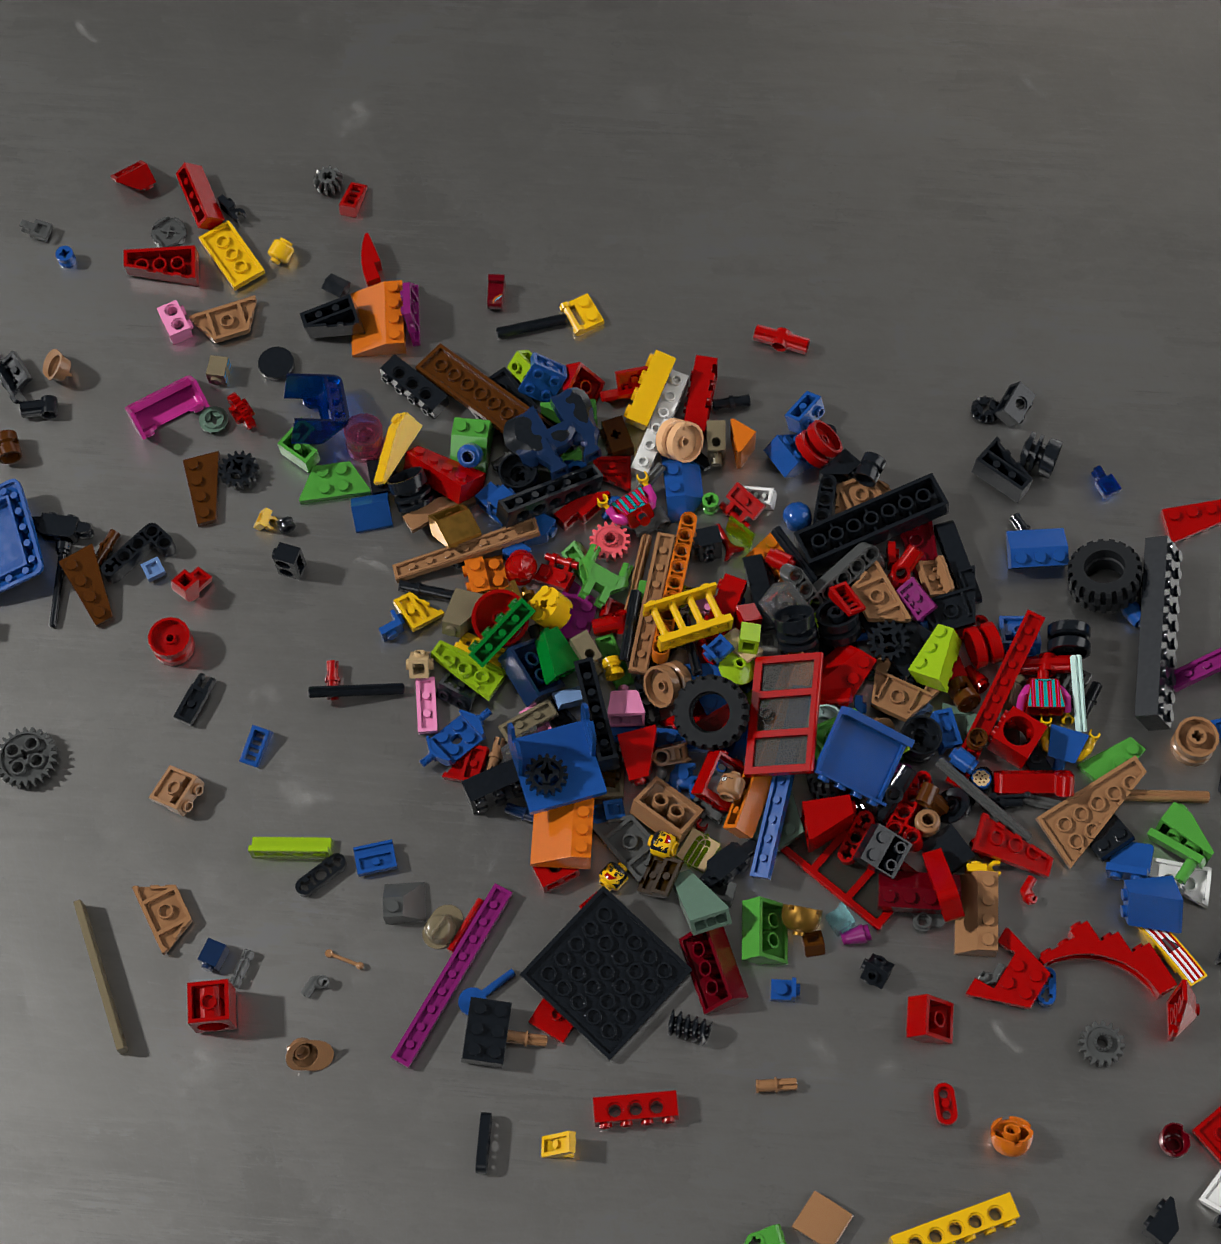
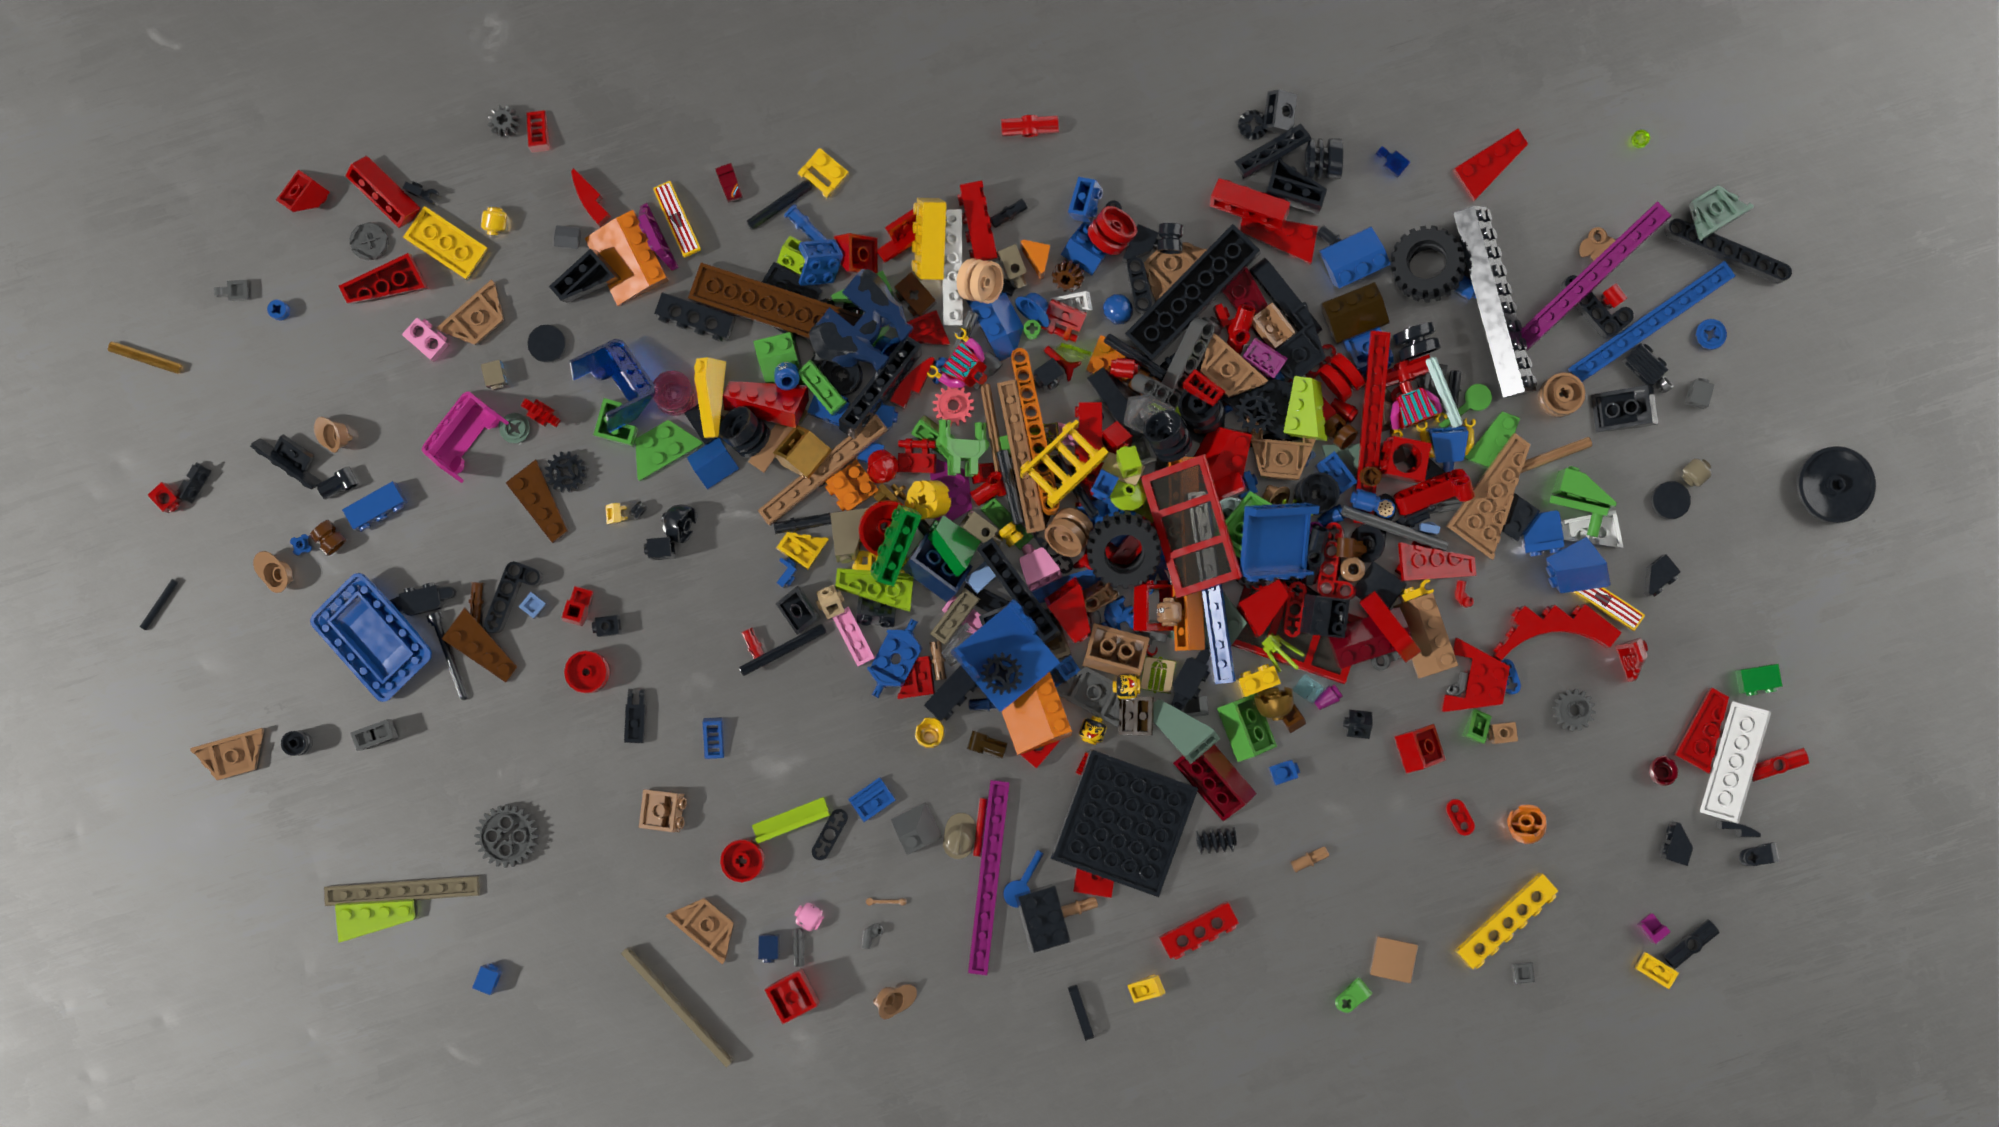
camera: 25 degrees left, 20 degrees up
none -> blue brick [342,481,408,532]
none -> black brick [592,615,622,637]
none -> slope [653,181,701,258]
none -> black cylinder [661,504,697,543]
none -> red wheel [720,839,765,883]
none -> black slope [776,586,822,635]
none -> blue pin [784,204,828,241]
none -> bright pink head [794,903,824,932]
none -> bright green tile [798,360,847,415]
none -> yellow hair [915,717,944,748]
none -> dark brown piece [967,730,1008,759]
none -> blue piece [1015,292,1050,327]
none -> reddish brown gear [1052,260,1085,293]
none -> red brick [1210,178,1291,231]
none -> black fence [1235,124,1312,179]
none -> yellow brick [1236,664,1281,697]
none -> red wing [1240,218,1318,265]
none -> lime plant [1261,633,1305,673]
none -> blue cone [1317,504,1346,528]
none -> dark brown slope [1322,282,1390,344]
none -> medium blue tile [1417,522,1440,535]
none -> bright green piece [1439,384,1492,428]
none -> bright green slope [1462,708,1492,744]
none -> medium nougat brick [1487,722,1518,744]

